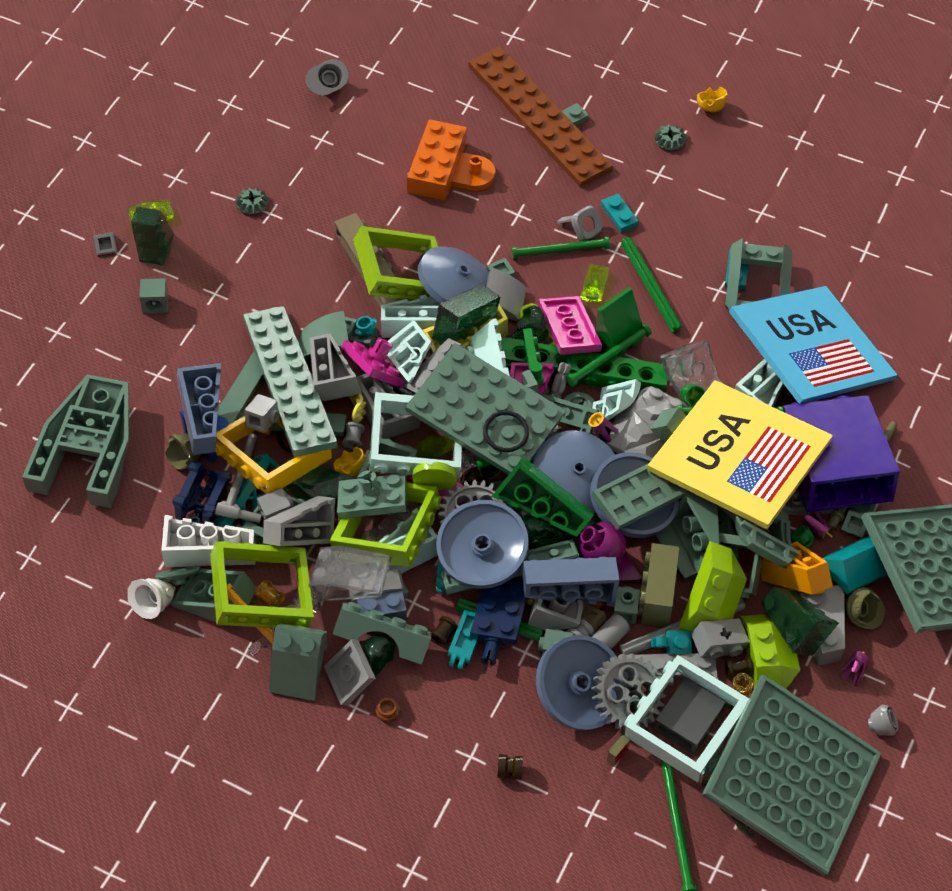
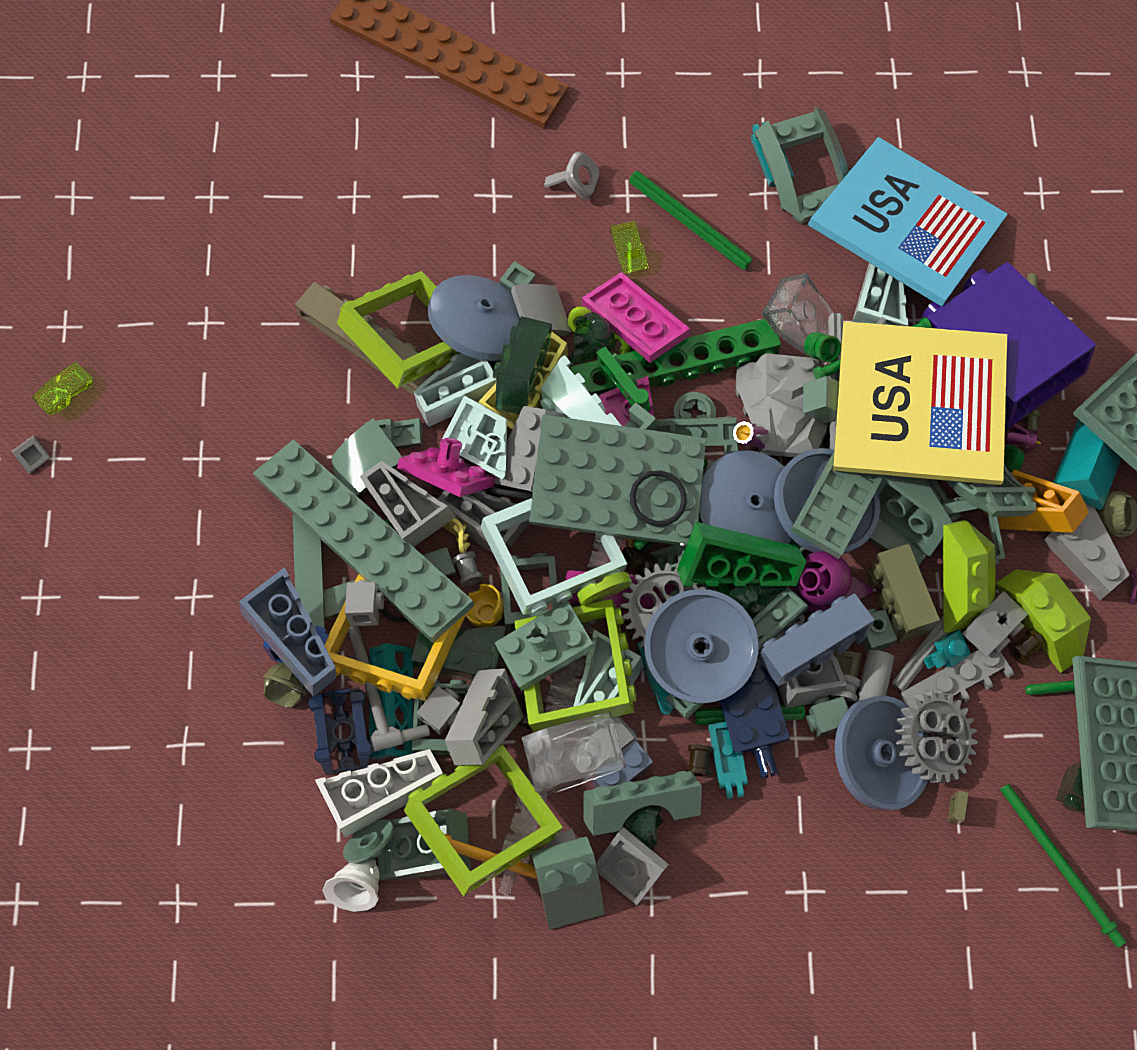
camera: 30 degrees left, 15 degrees up
sand green wedge [22,374,129,508] -> none
clear green wedge [131,207,174,265] -> none
piece [139,278,169,314] -> none
sand green gear [236,187,268,214] -> none
clear yellow bush [255,580,285,607] -> none
light grey piece [306,59,349,96] -> none
teal plate [355,316,377,336] -> none
dark orange plate [375,698,399,721] -> none
orange brick [407,119,495,201] -> none
clear neon green slope [415,434,454,459] -> none
dark brown wheel [497,754,523,780] -> none
green bar [512,237,610,259] -> none
light grey axle [549,362,571,399] -> none
sand green plate [562,103,589,126] -> none
green bar [566,324,652,387] -> none
light aqua slope [592,379,641,432] -> none
green slope [596,287,643,357] -> none
teal plate [601,194,639,233] -> none
light aqua window [624,655,749,782] -> none
dark grey brick [654,677,726,754] -> none
sand green gear [655,123,686,150] -> none
clear yellow bush [731,673,754,698] -> none
clear green wedge [761,587,839,656] -> none
sand green slope [841,504,876,539] -> none

